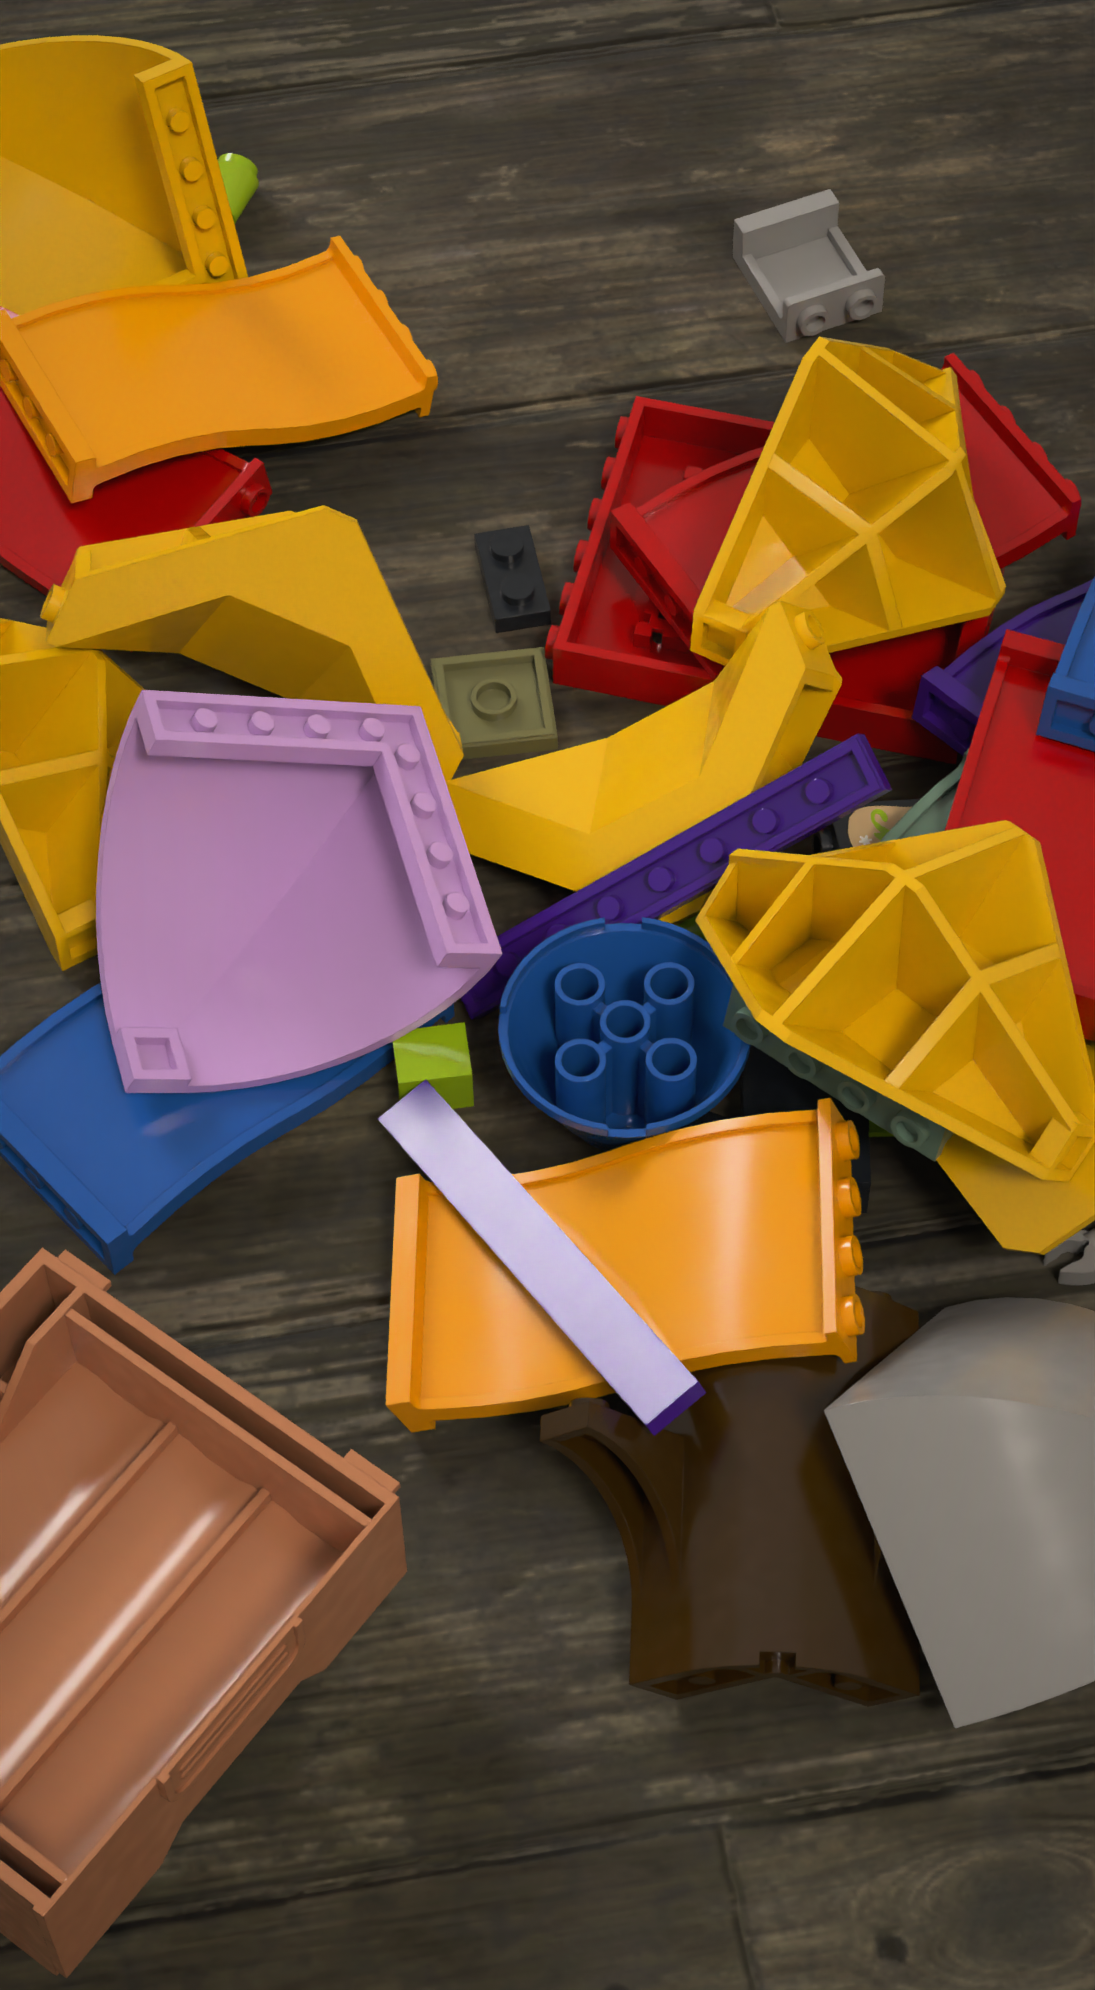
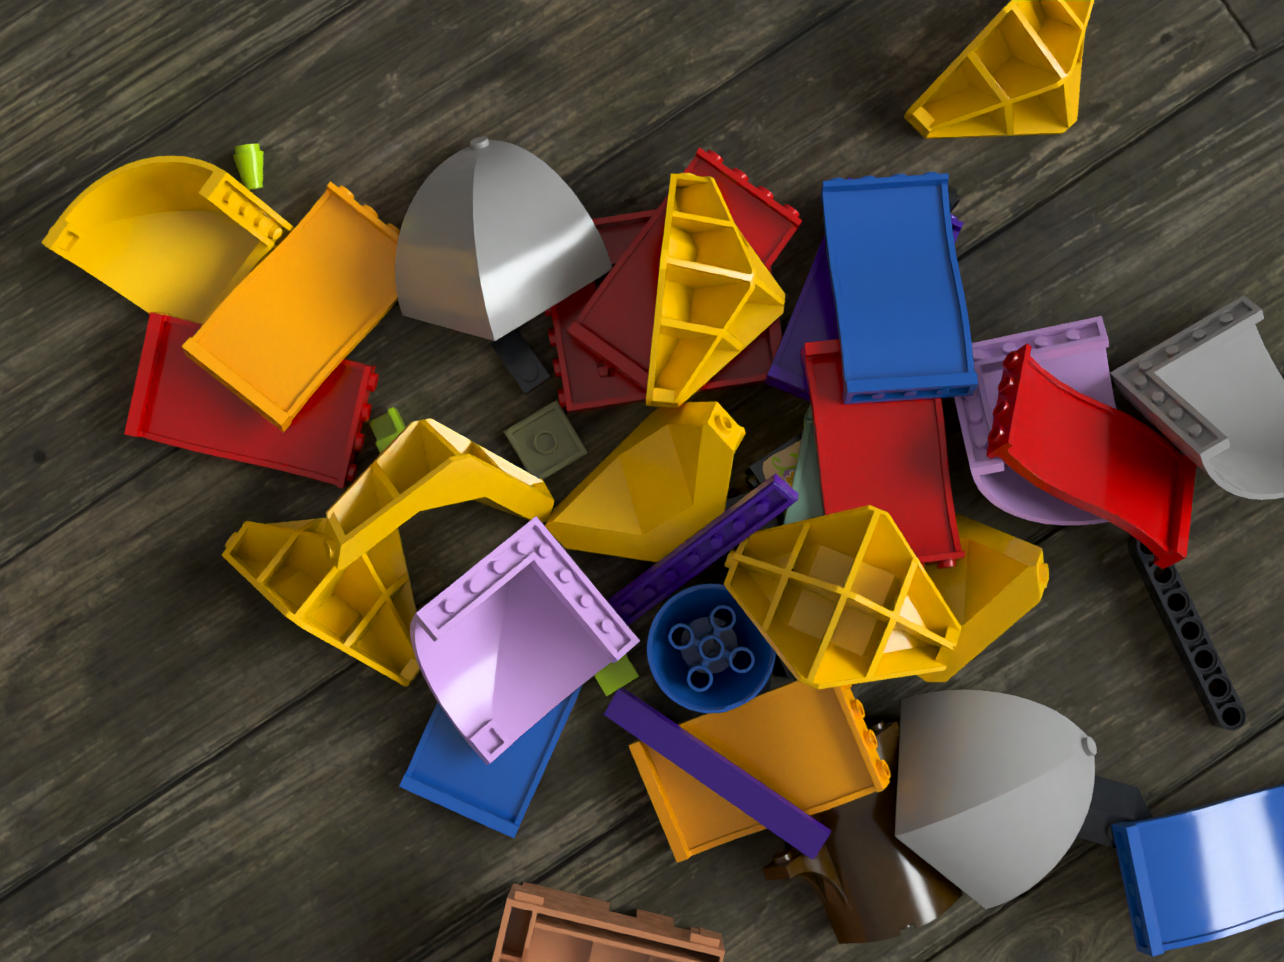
camera: 25 degrees left, 30 degrees up
light grey panel [733,189,885,343] -> none
none -> light grey panel [395,136,613,341]

